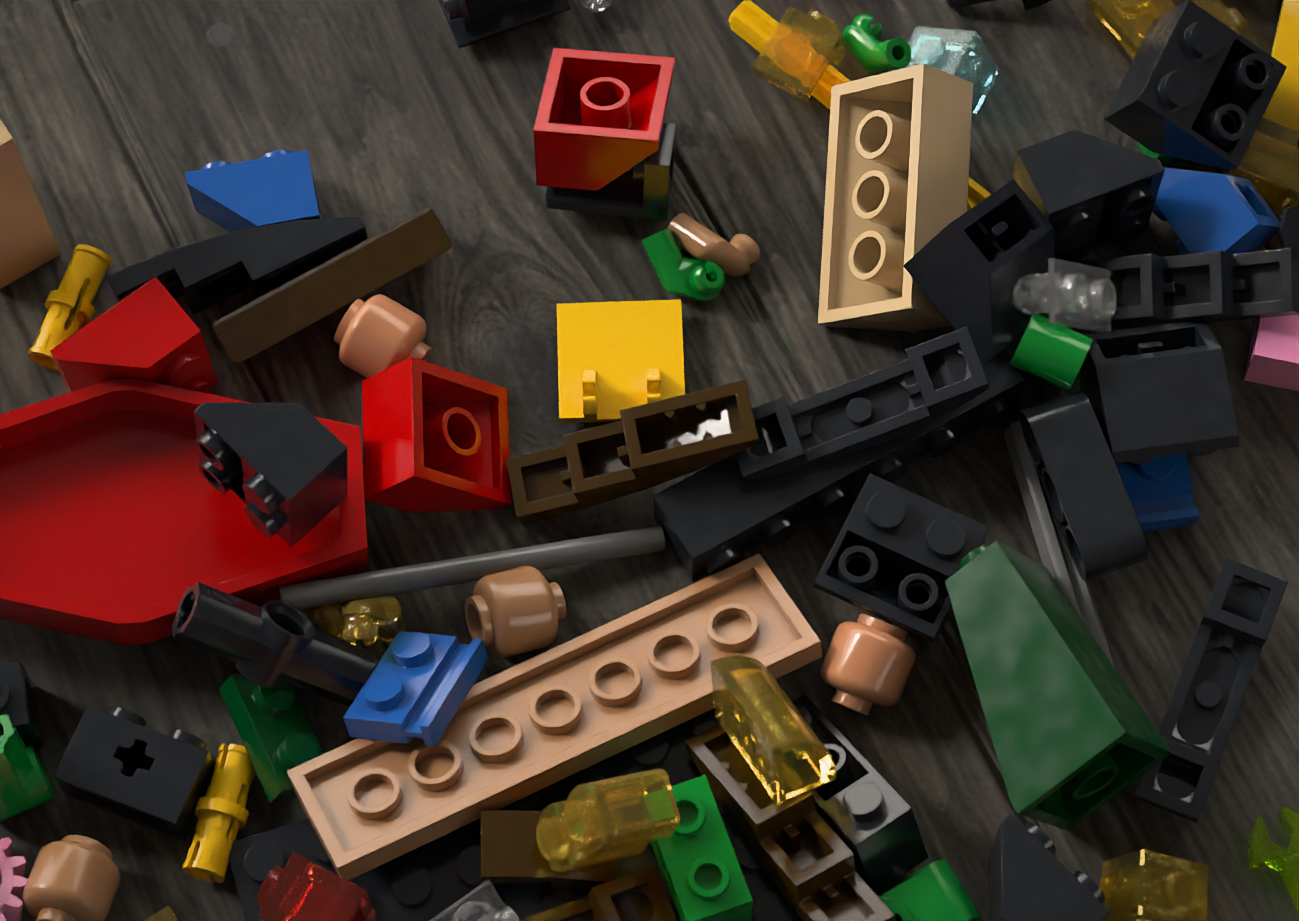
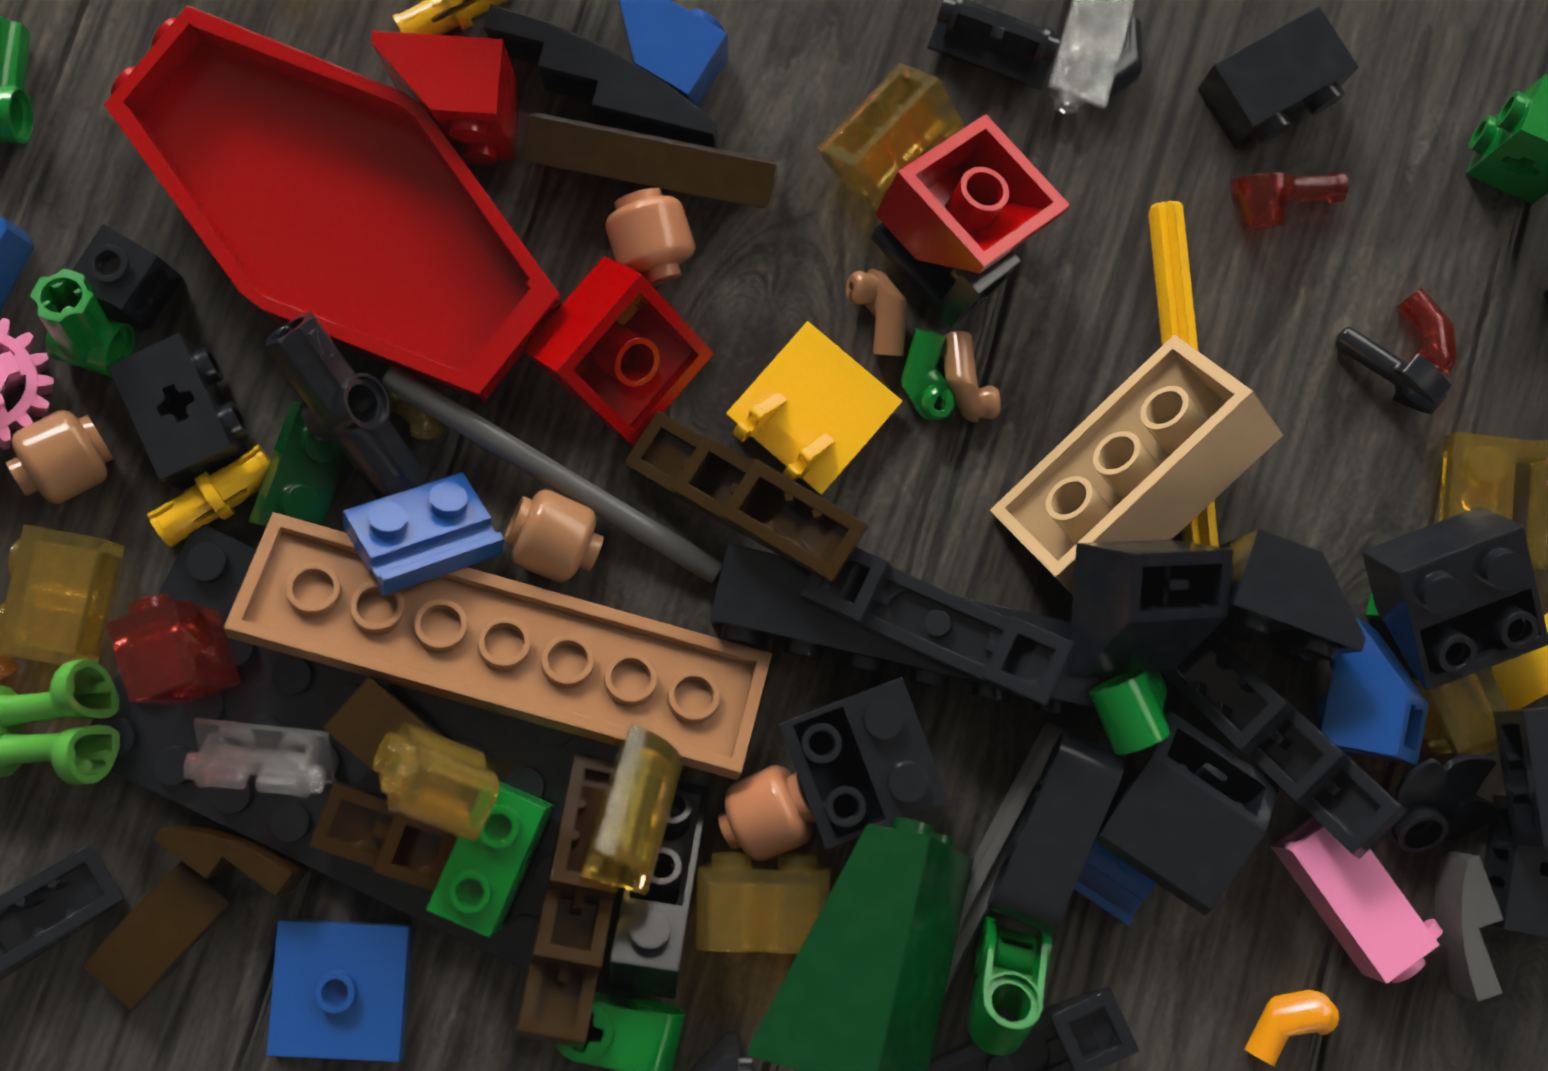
camera: 35 degrees right, 15 degrees up
black slope [194,402,348,548] -> none
clear yellow arm [341,596,406,646] -> none
clear yellow bracket [752,6,846,102] -> none
green arm [843,14,912,74] -> none
clear light blue bracket [893,26,999,114] -> none
clear hinge [1014,258,1117,333] -> none
none -> clear yellow brick [696,852,830,954]
none -> clear yellow brick [817,63,965,211]
none -> medium nougat arm [846,269,908,356]
none -> green piece [967,916,1052,1056]

